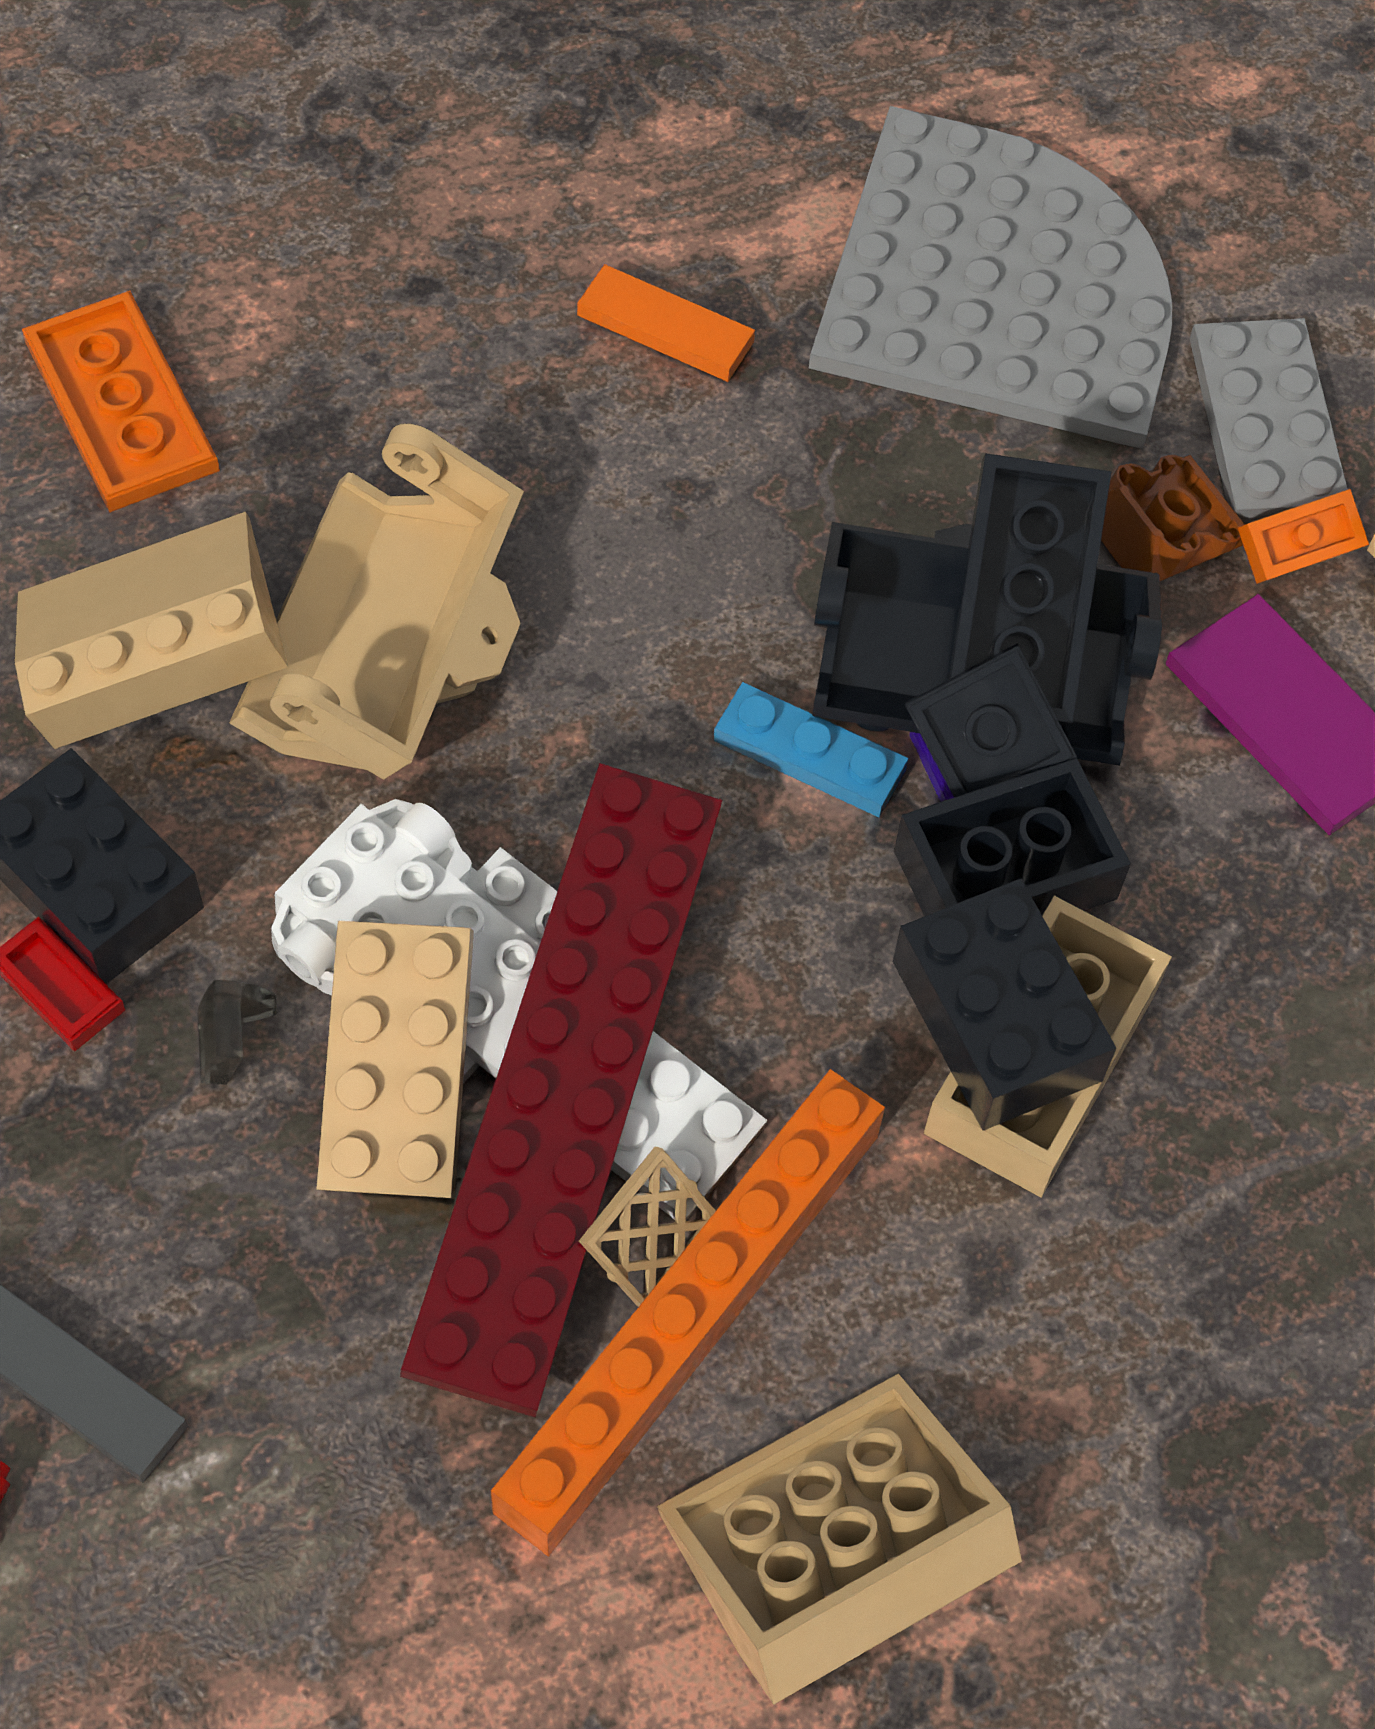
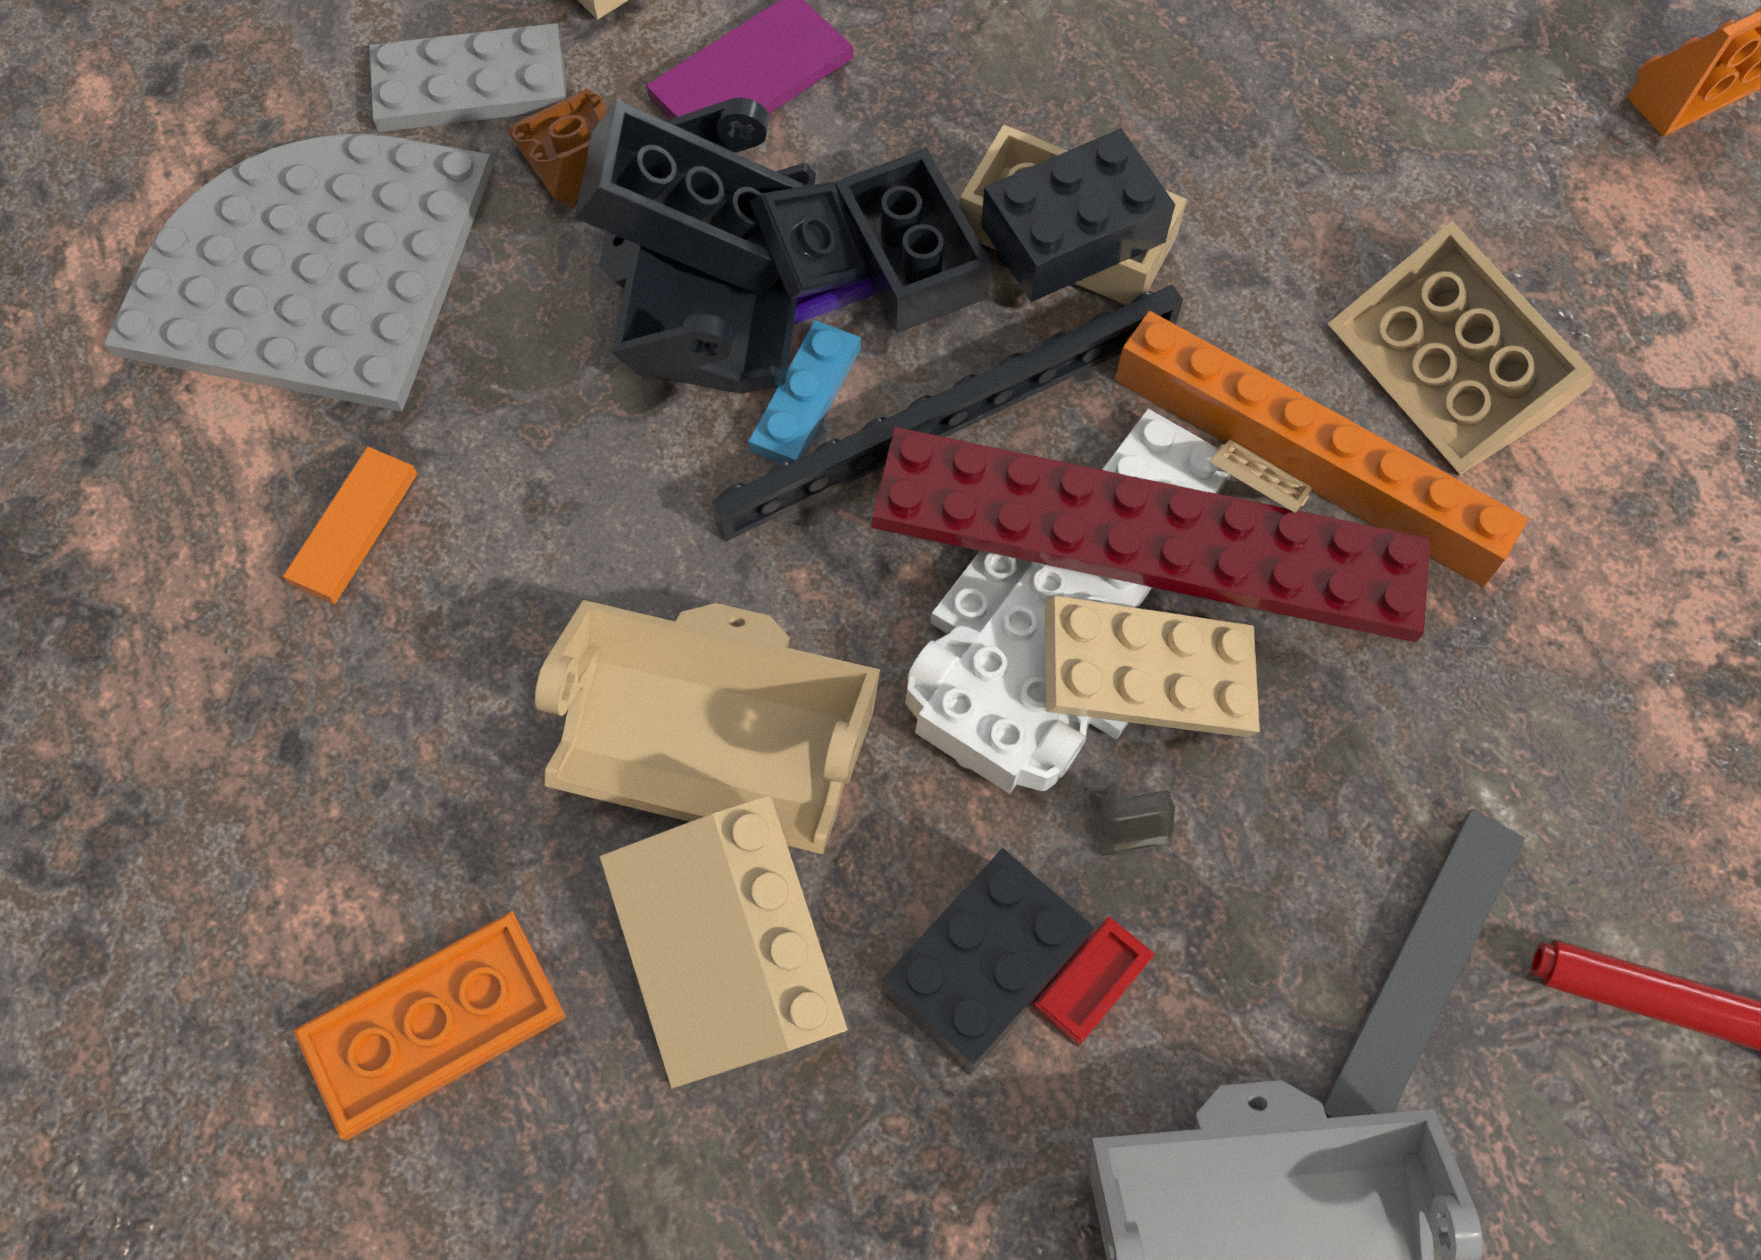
camera: 90 degrees left, 5 degrees up
orange plate [1238,489,1369,584] -> none
none -> black plate [712,285,1183,542]

